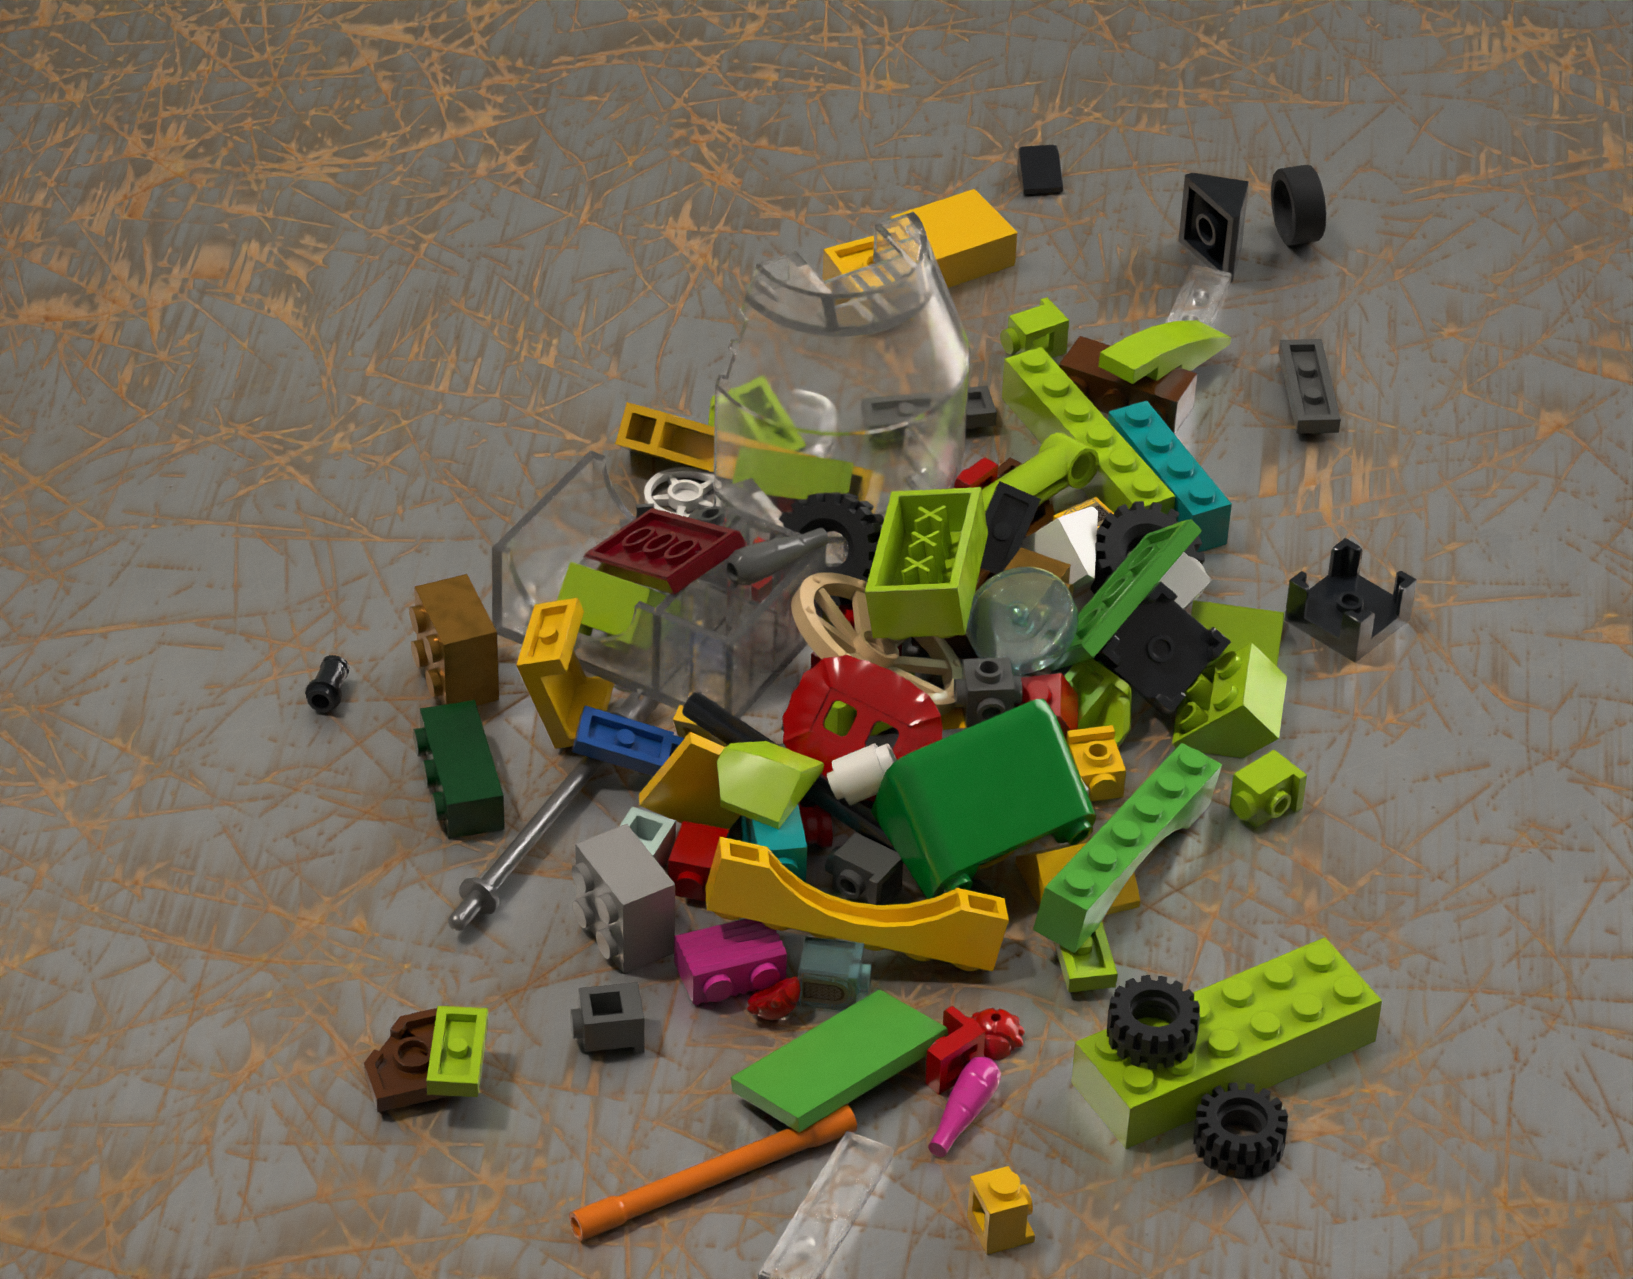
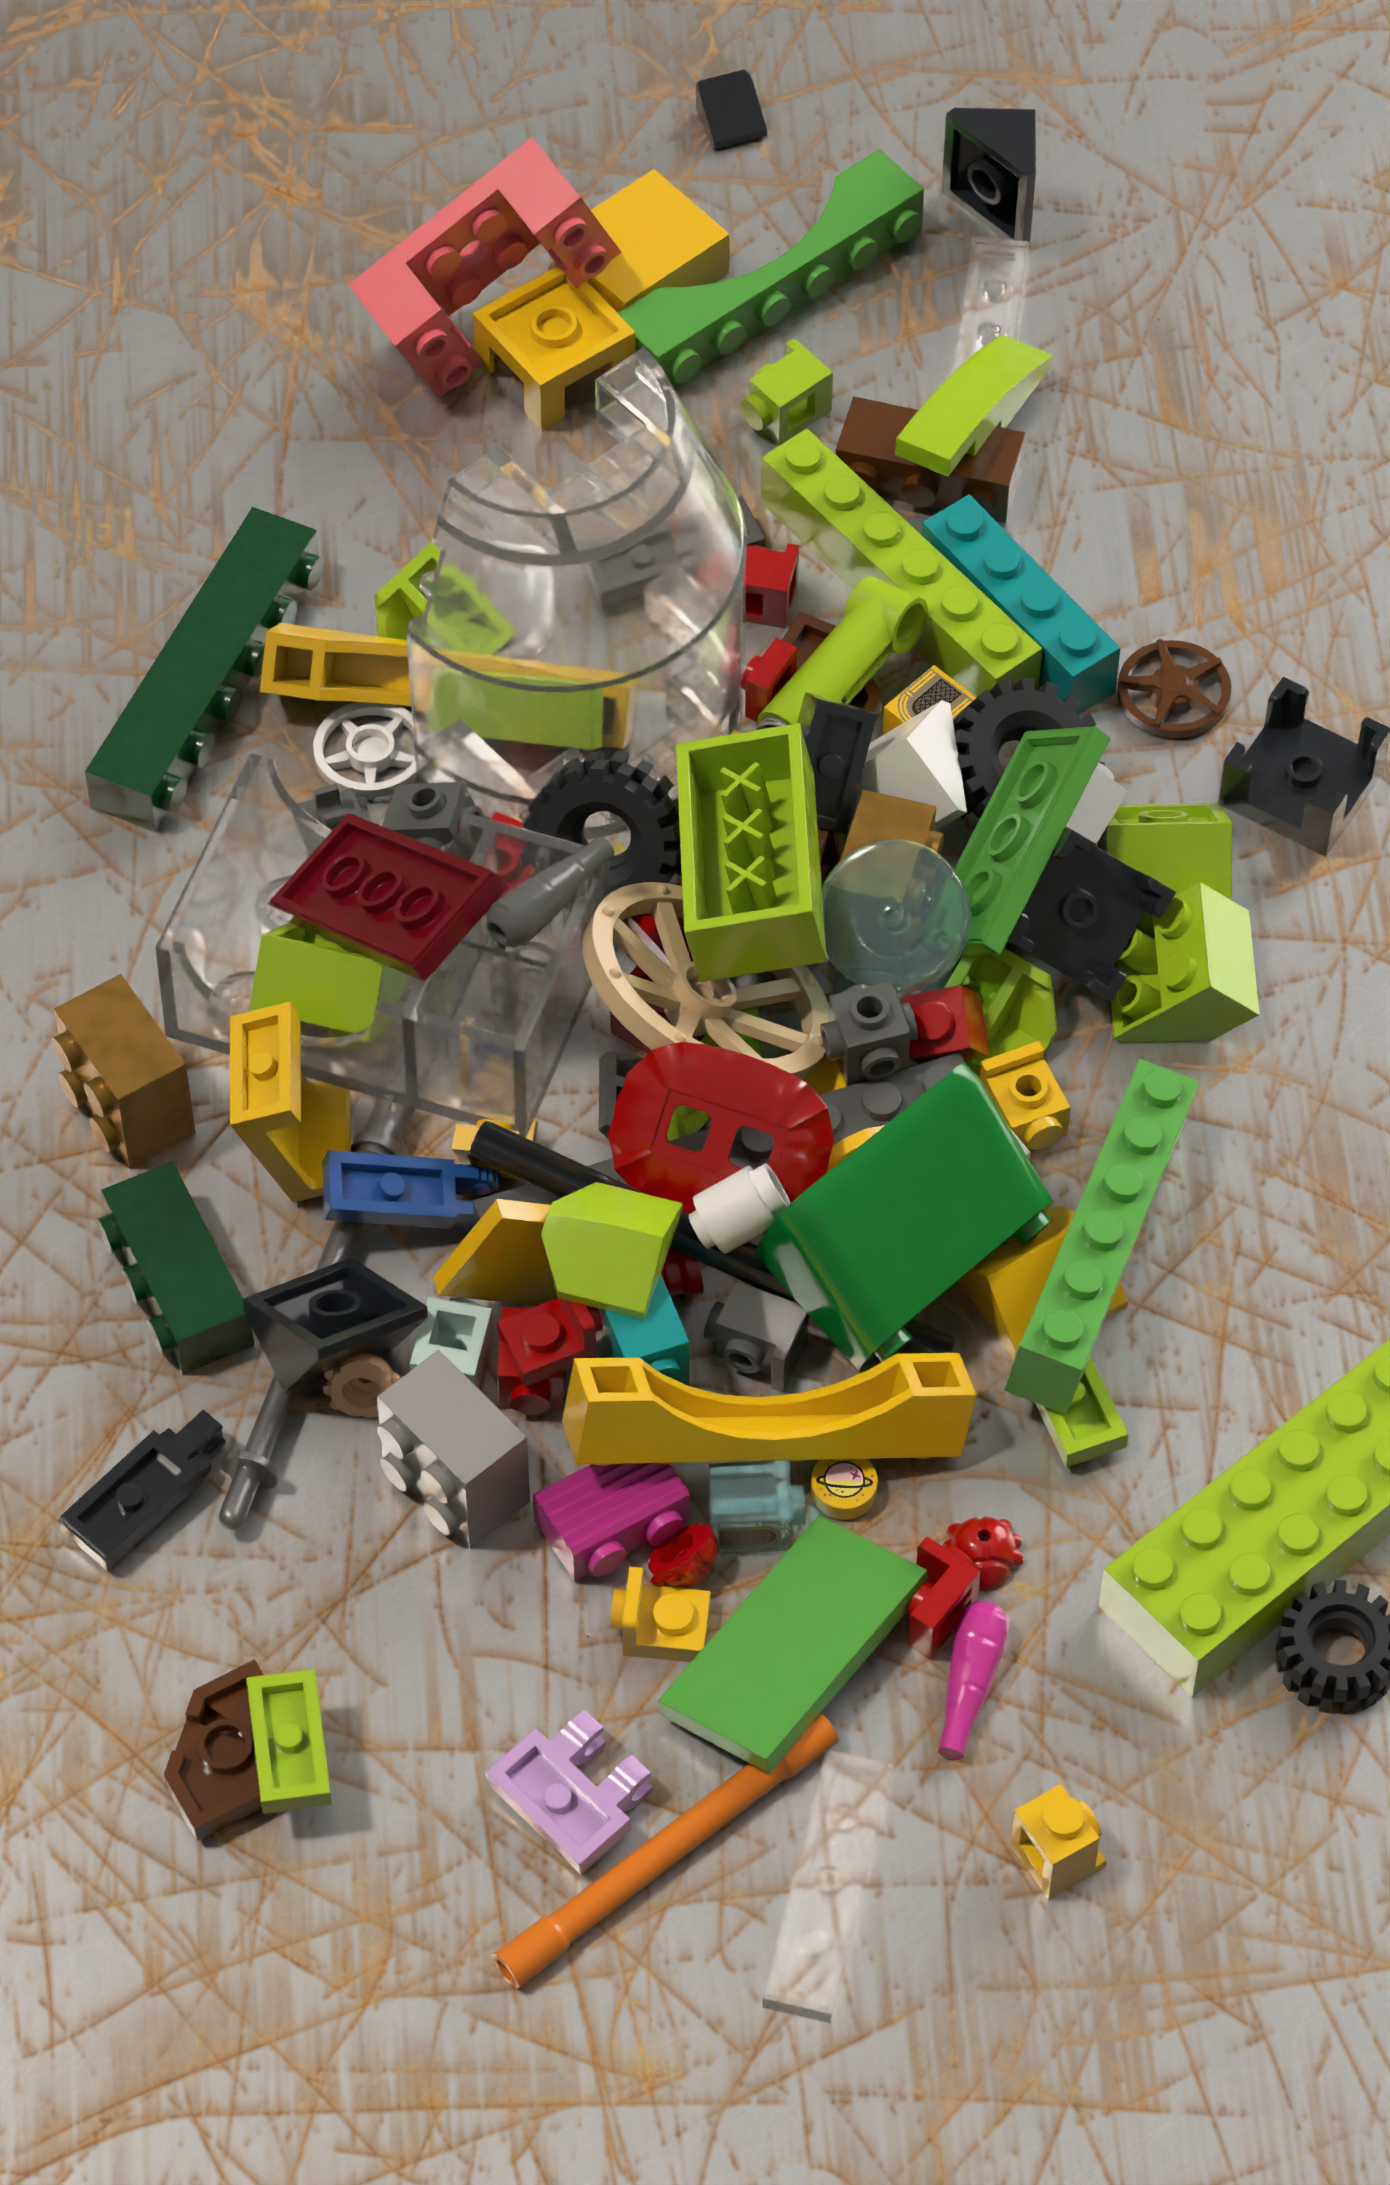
camera: 10 degrees left, 15 degrees up
dark grey brick [570,982,645,1053] -> none
black tyre [1107,975,1200,1069] -> none
lime brick [1229,749,1307,828] -> none
black tyre [1271,165,1327,245] -> none
dark grey plate [1278,339,1341,434] -> none
none -> black hinge [58,1409,226,1571]
none -> dark green brick [85,507,324,832]
none -> black slope [243,1257,428,1393]
none -> light nougat animal [323,1352,402,1419]
none -> coral plate [348,137,622,398]
none -> lavender plate [485,1710,653,1875]
none -> red bracket [497,1296,603,1387]
none -> yellow bracket [610,1567,711,1662]
none -> bright green arch [618,149,924,395]
none -> red brick [707,542,799,629]
none -> yellow tile [811,1459,878,1520]
none -> reddish brown wheel [1117,639,1231,739]

